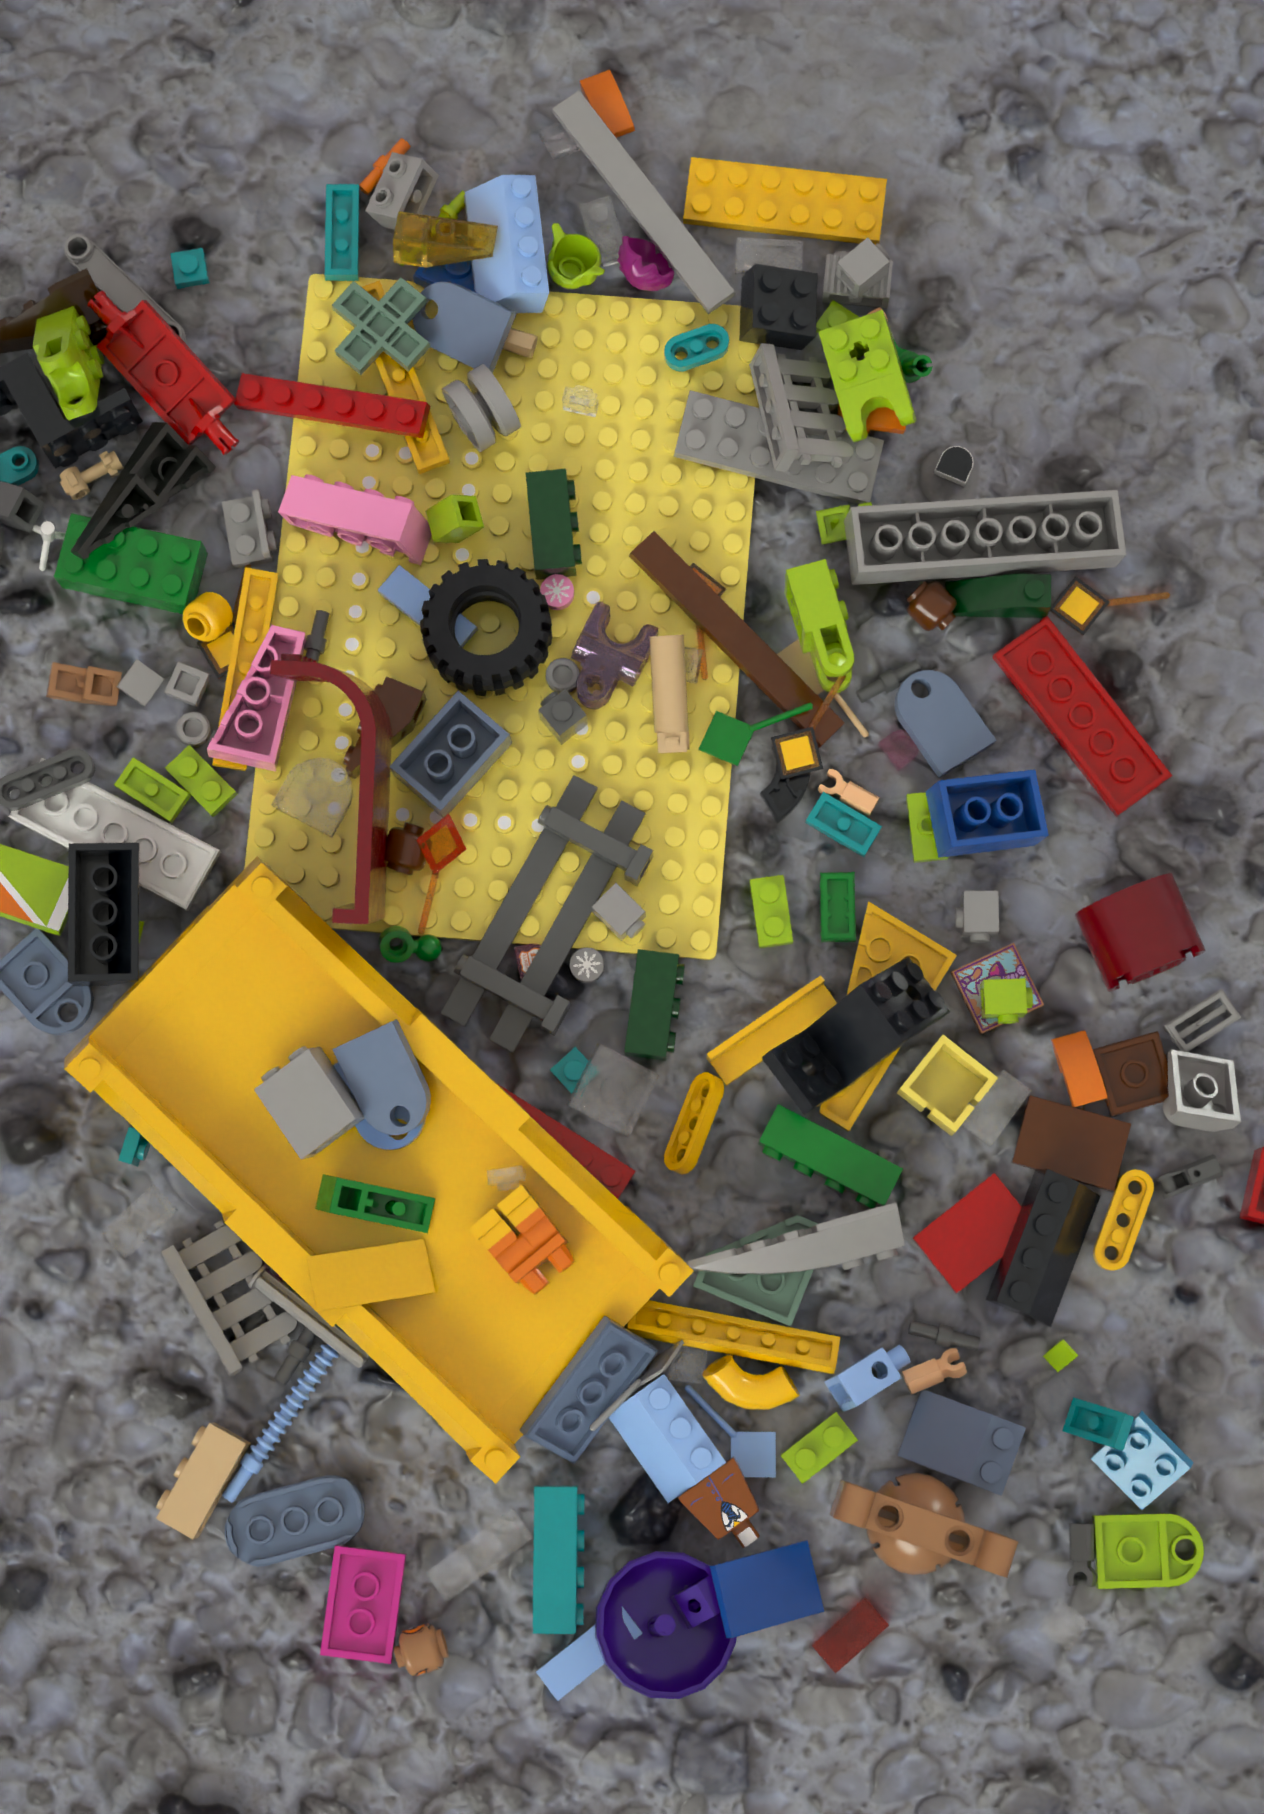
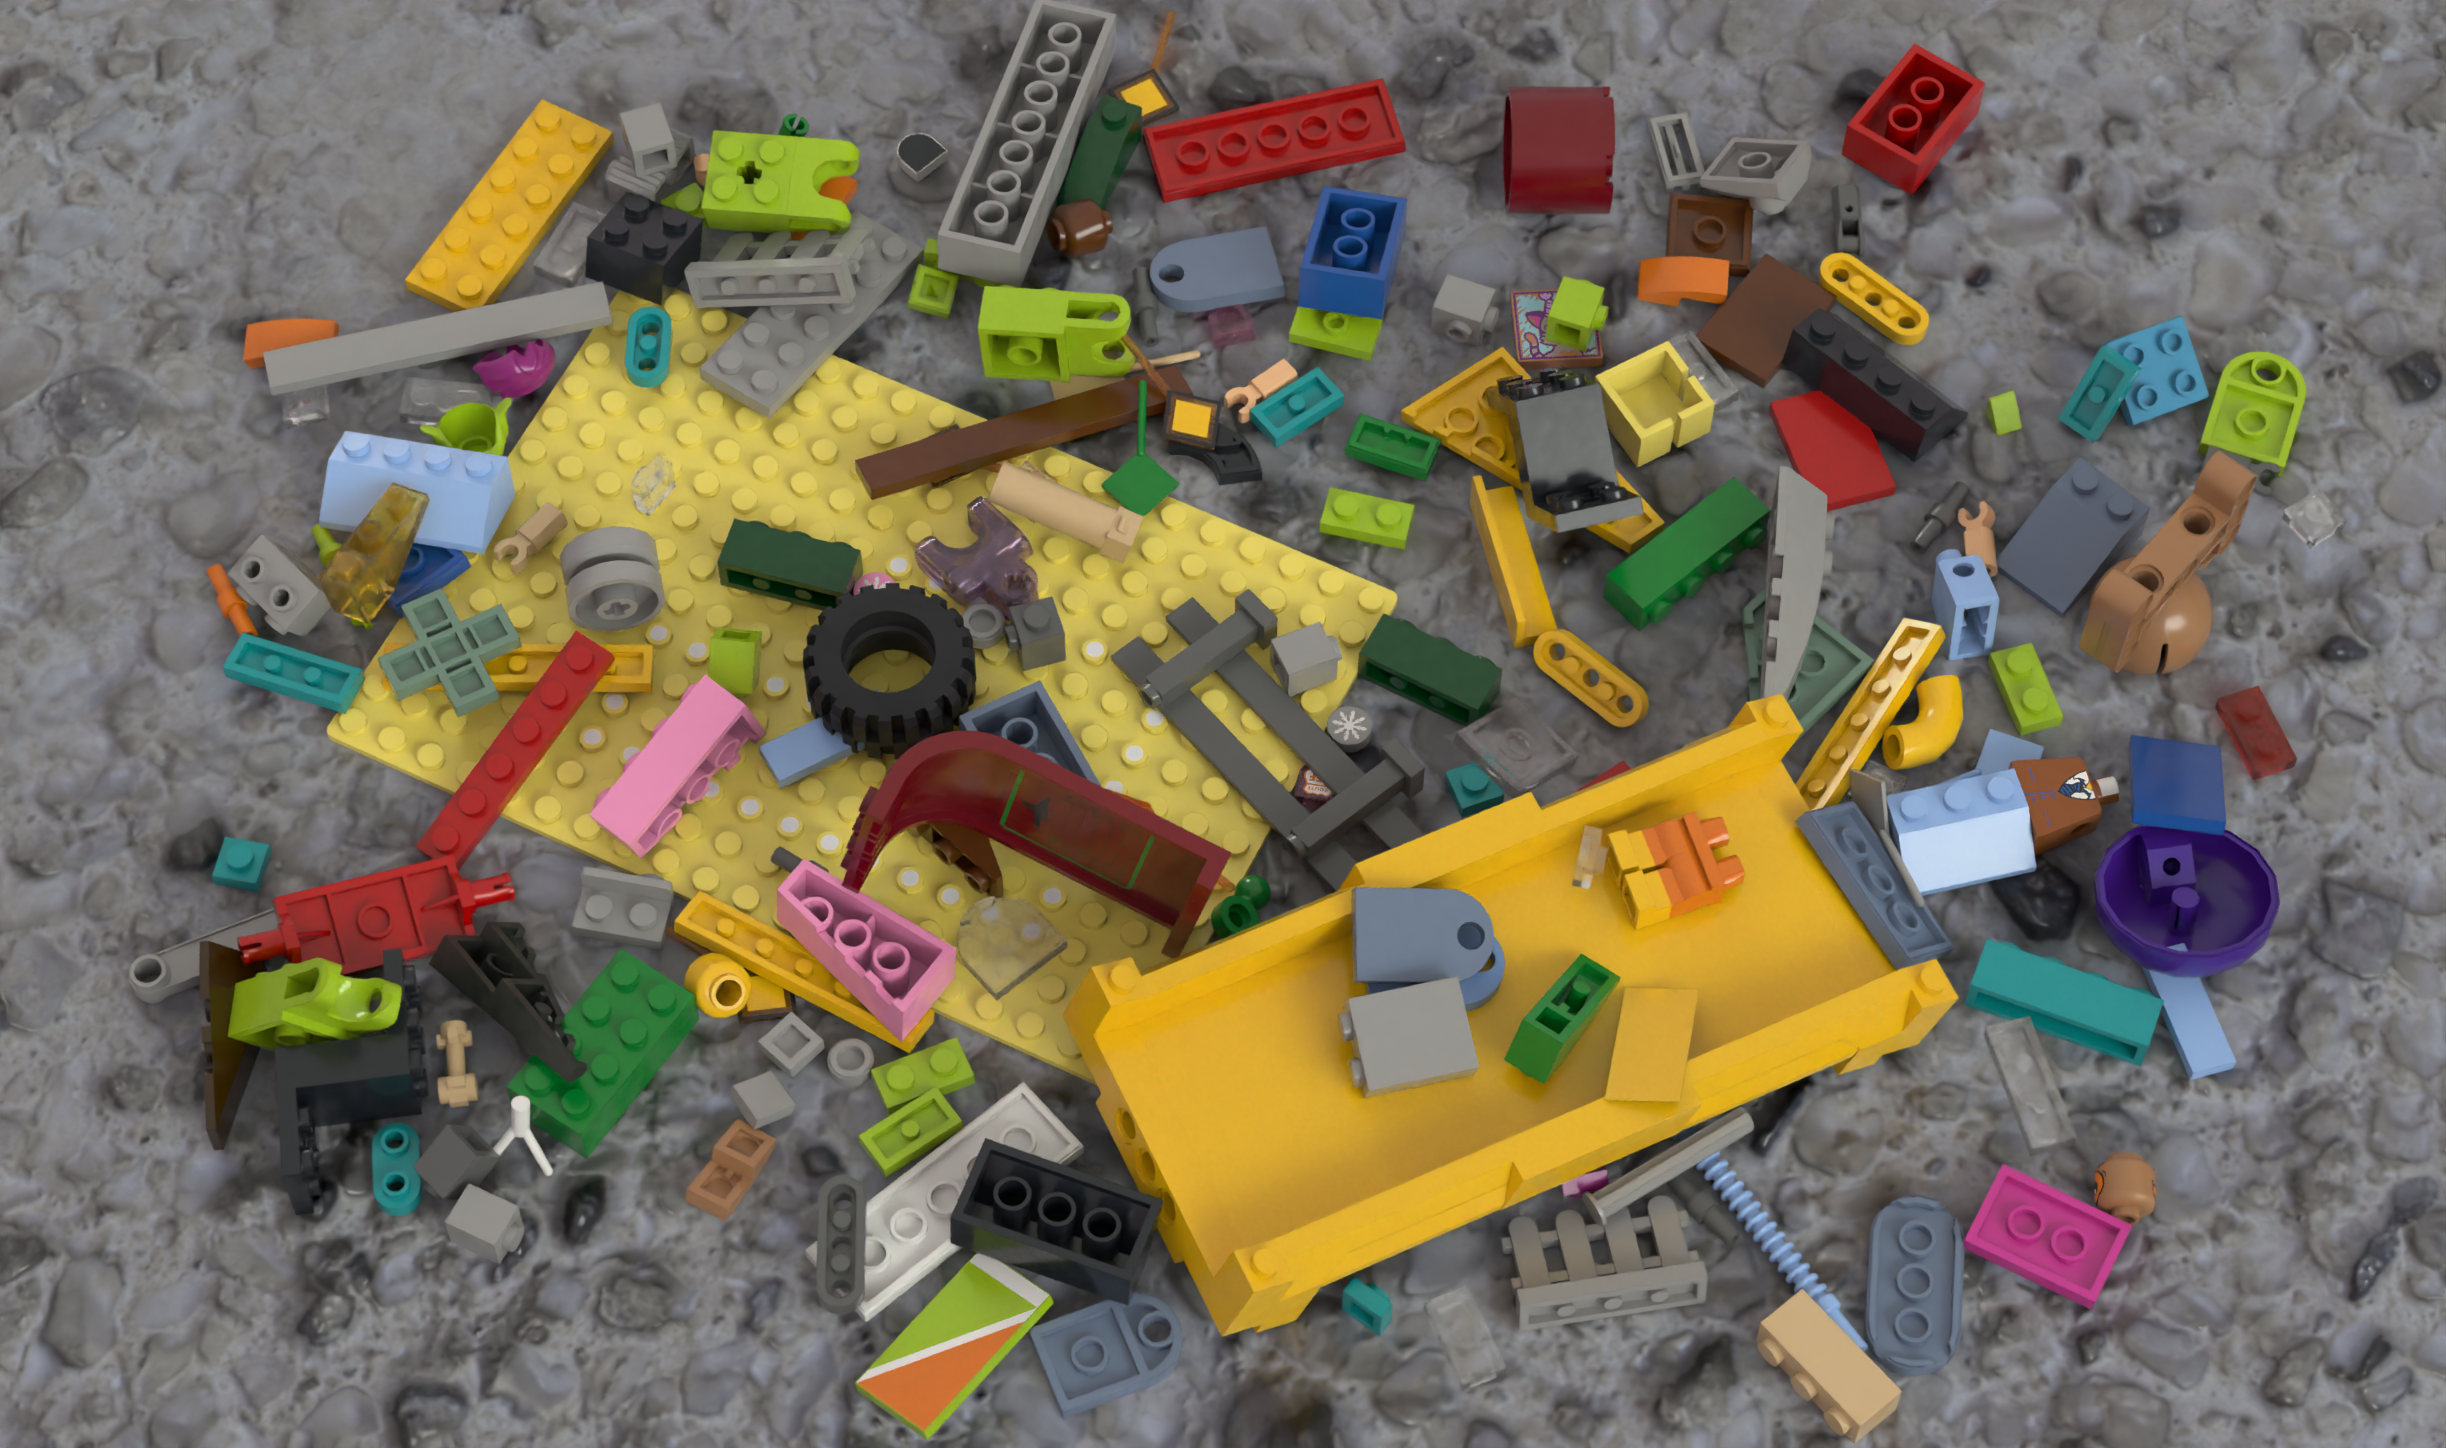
camera: 75 degrees left, 20 degrees down
sand blue tile [413,282,517,374] -> none

